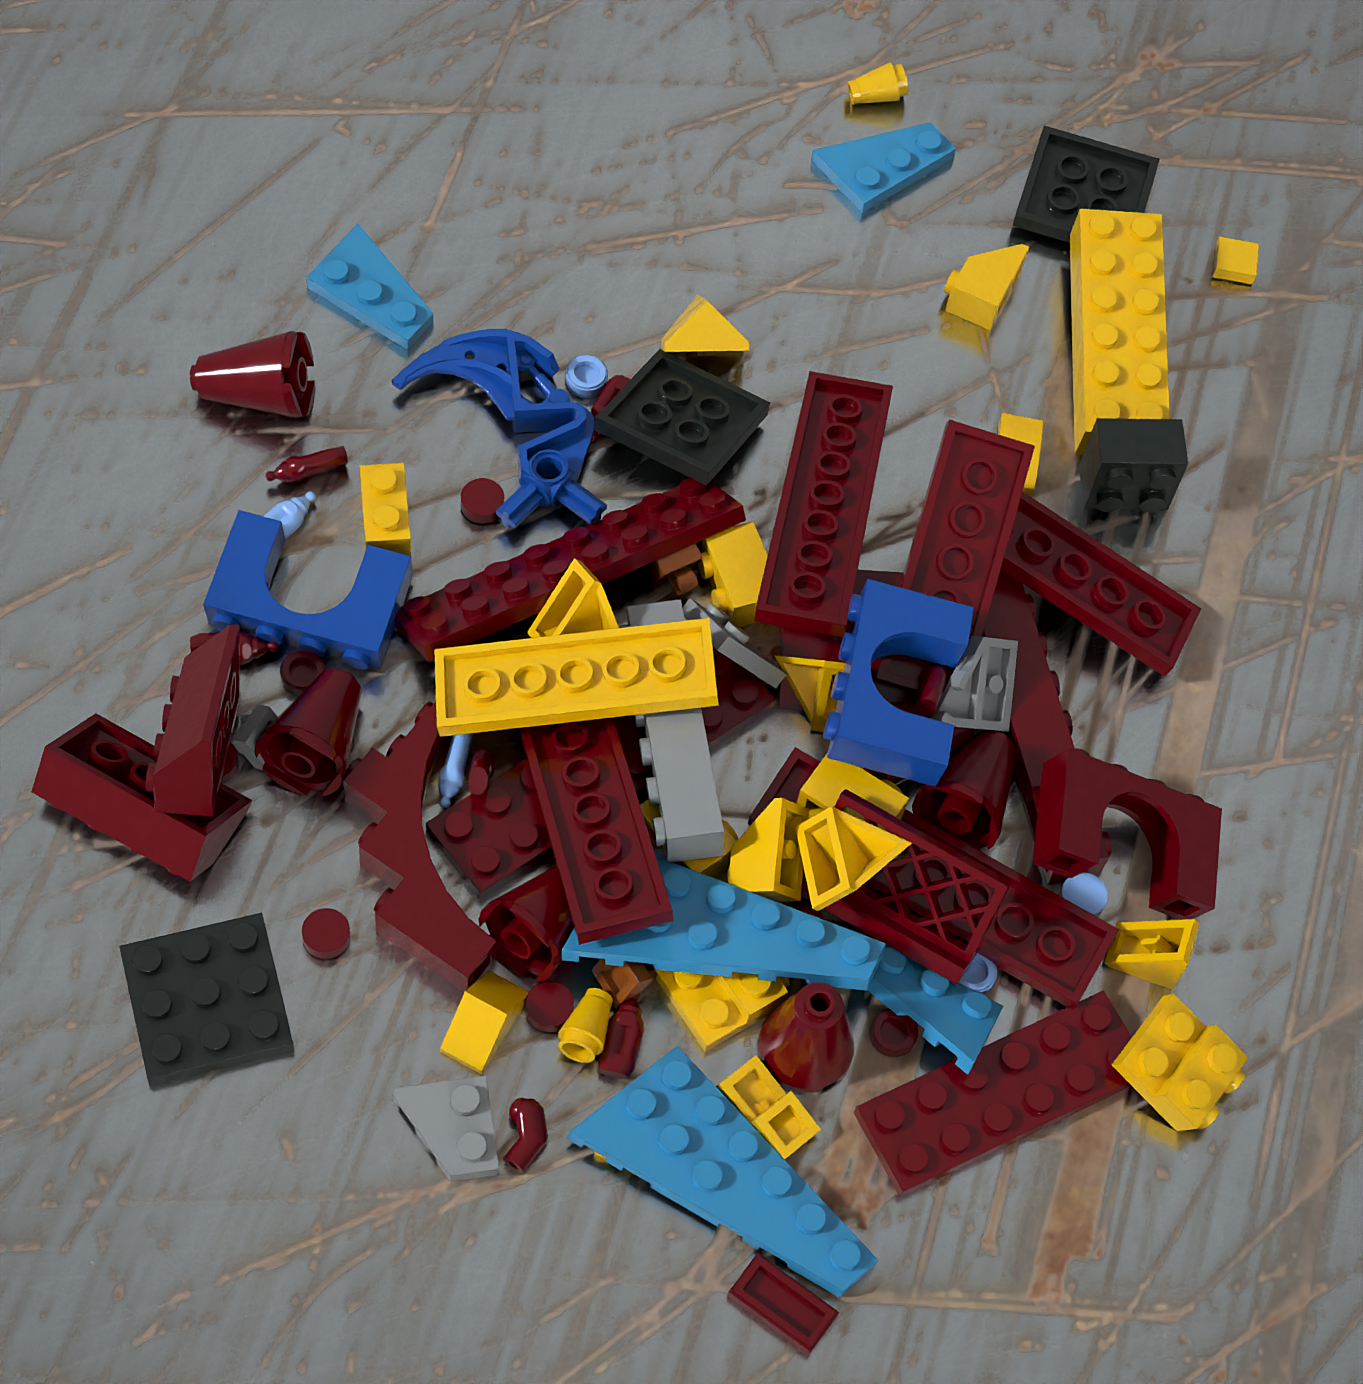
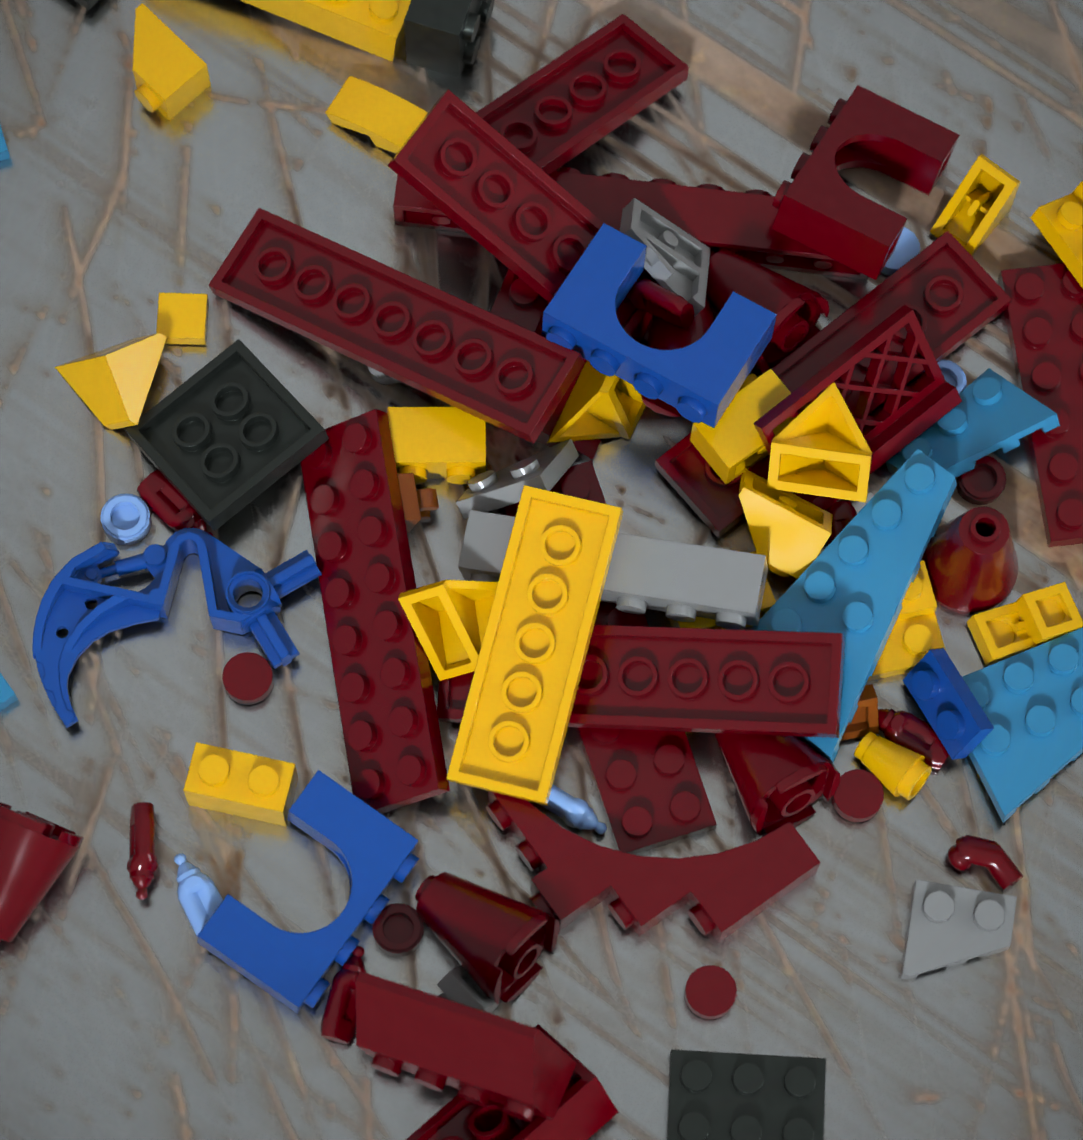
camera: 65 degrees left, 10 degrees up
yellow slope [440,970,529,1075] -> none
dark red piece [468,750,495,795] -> none
none -> yellow tile [156,292,209,345]
none -> blue plate [903,648,994,760]

